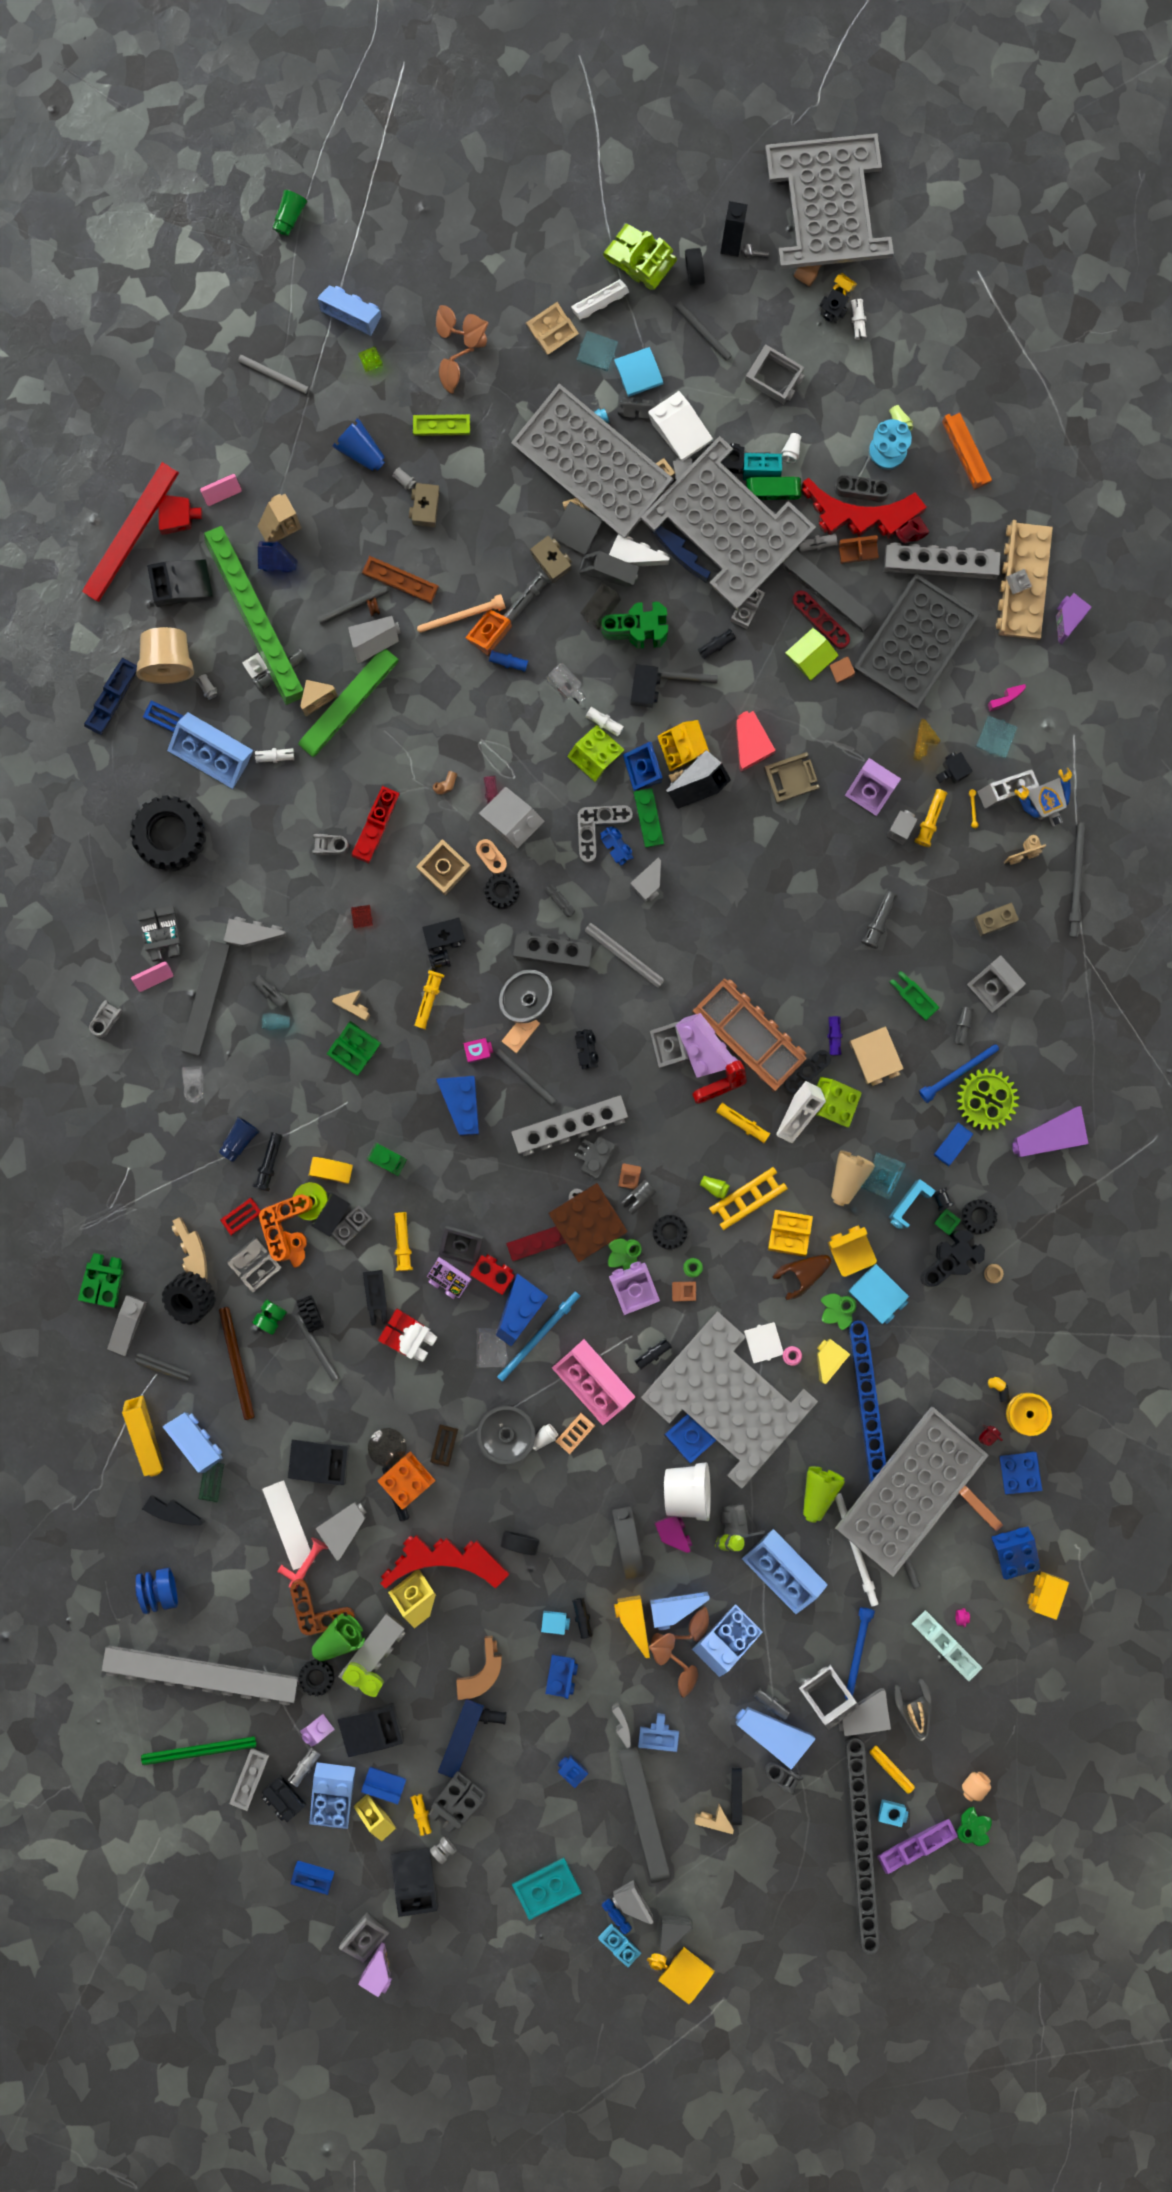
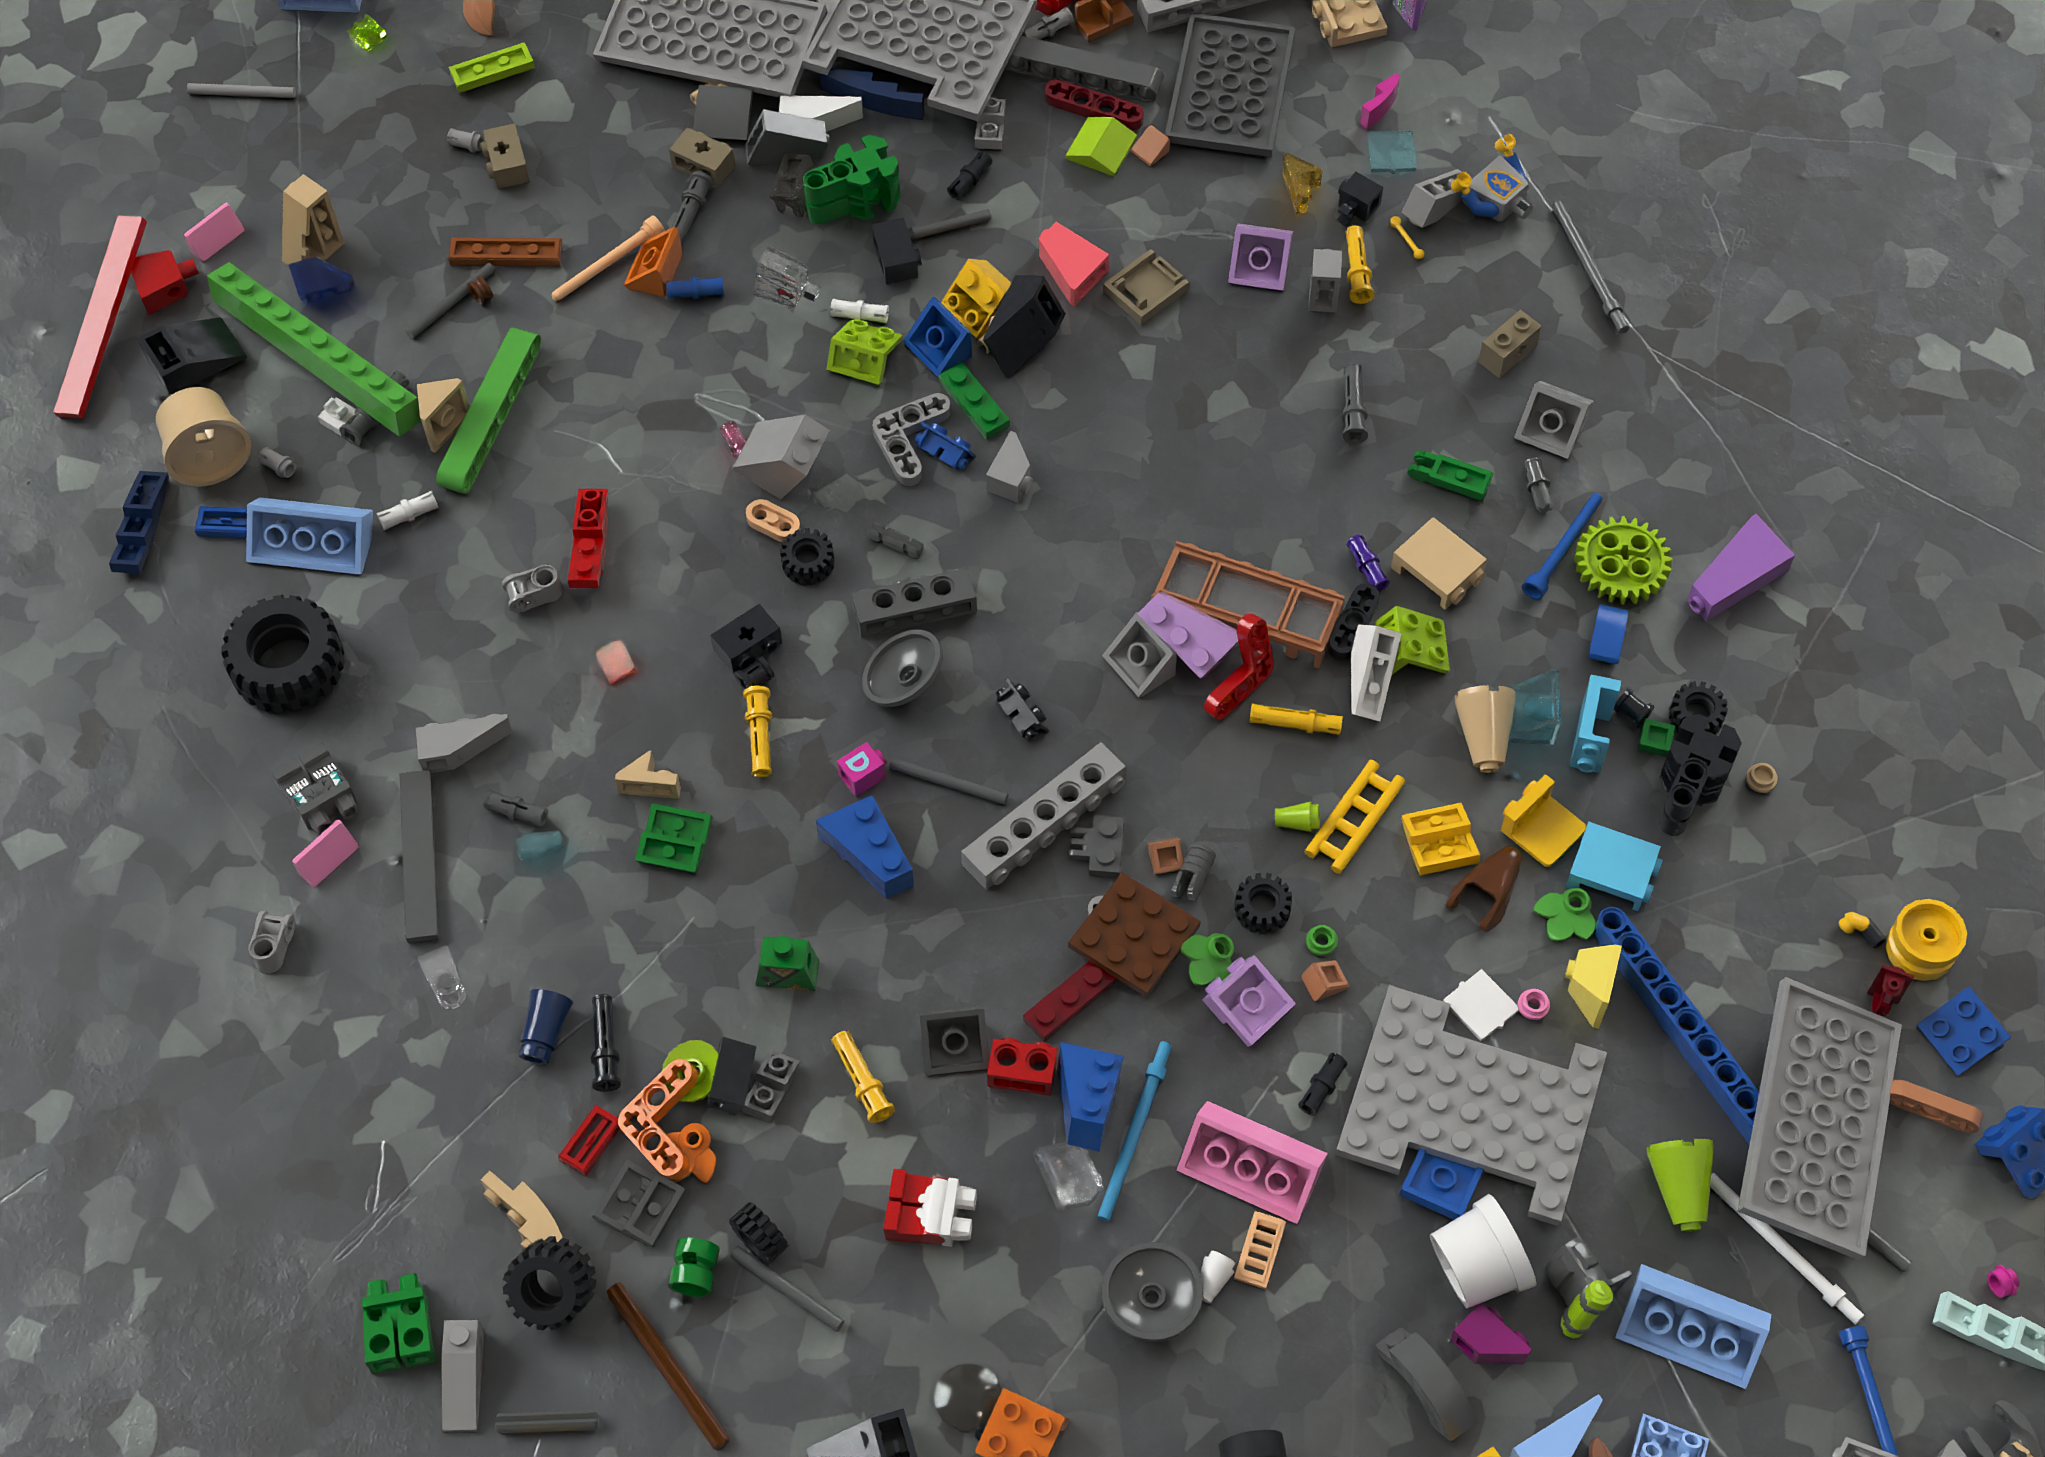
camera: 20 degrees left, 25 degrees down
yellow slope [308,1157,353,1184] -> none
blue cone [332,418,385,471] -> none
light grey slope [348,616,401,663] -> none
black hinge [363,1270,388,1326] -> none
tan brick [416,839,471,896] -> none
slope [427,1257,472,1299] -> none
dark brown tile [430,1424,458,1467] -> none
medium nougat arm [433,771,457,795] -> none
light nougat plate [501,1020,540,1054] -> none
light grey axle [585,923,664,988] -> none
tan hinge [1004,835,1046,865] -> none

